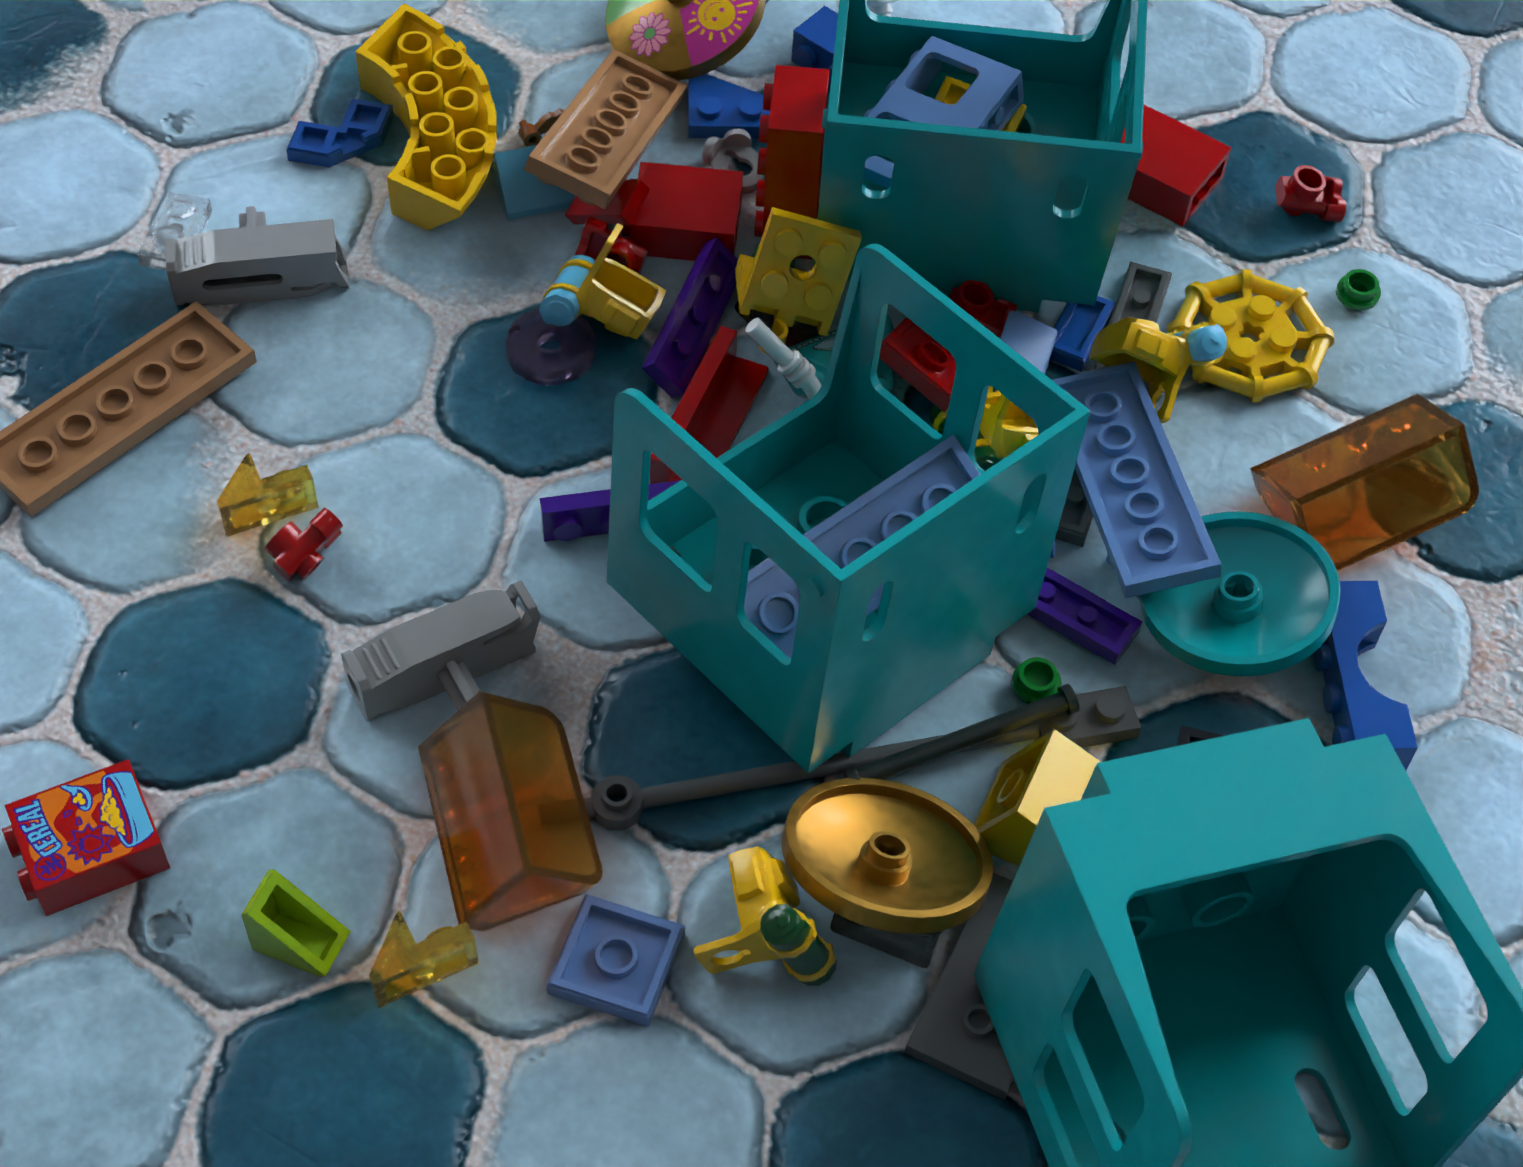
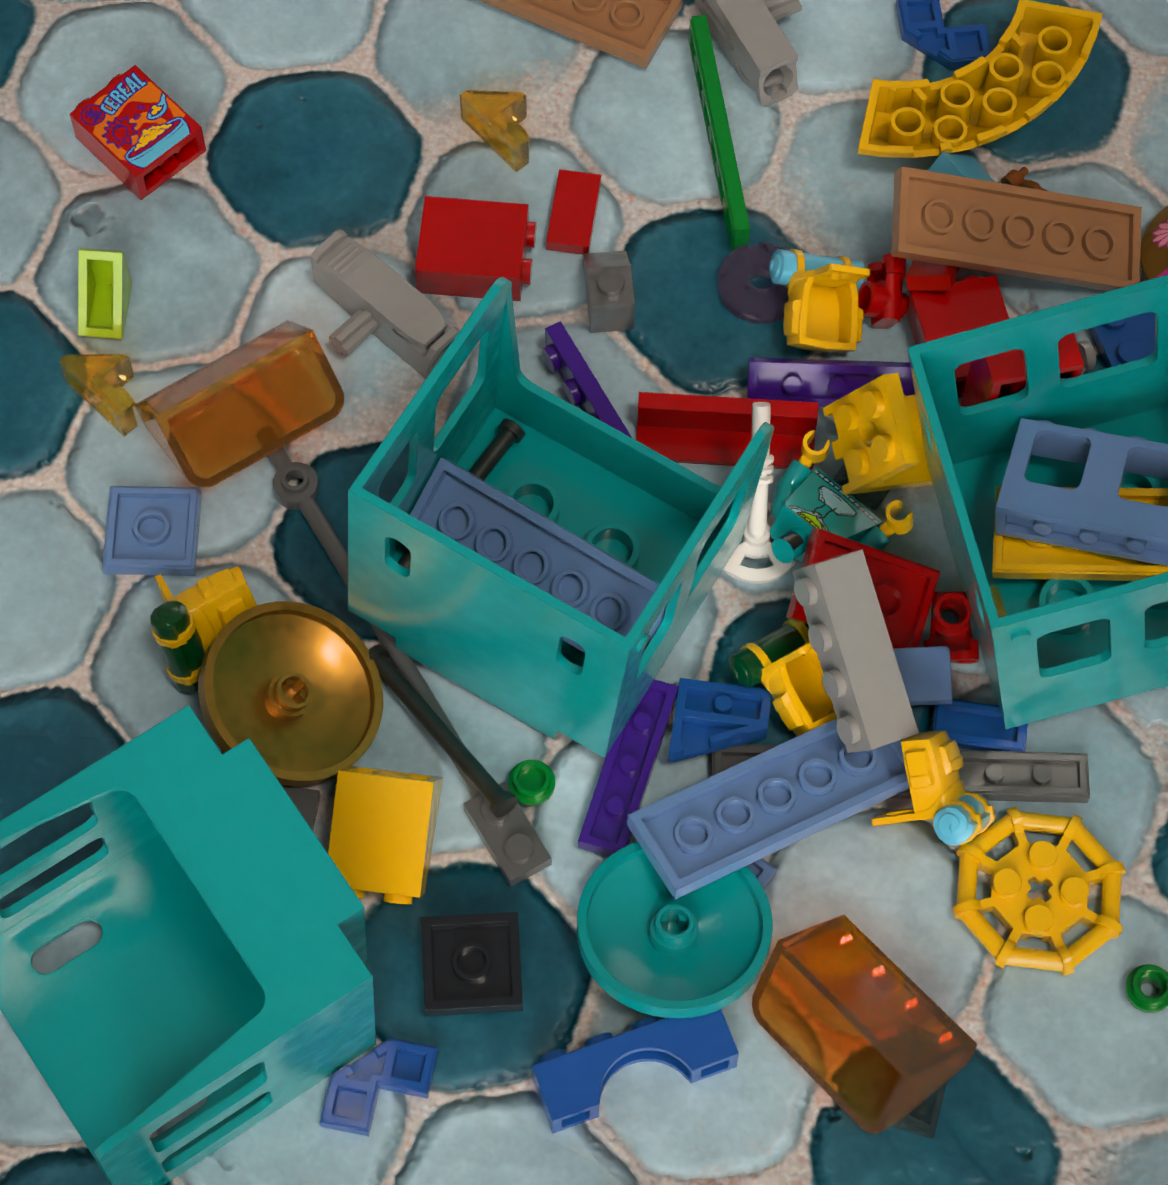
camera: 75 degrees right, 10 degrees up
red plate [264,508,343,582] -> none
none -> red brick [415,196,537,301]
none -> red tile [546,169,601,254]
none -> flat silver slope [583,251,635,333]
none -> green tile [688,15,750,253]
none -> light grey brick [792,549,919,753]

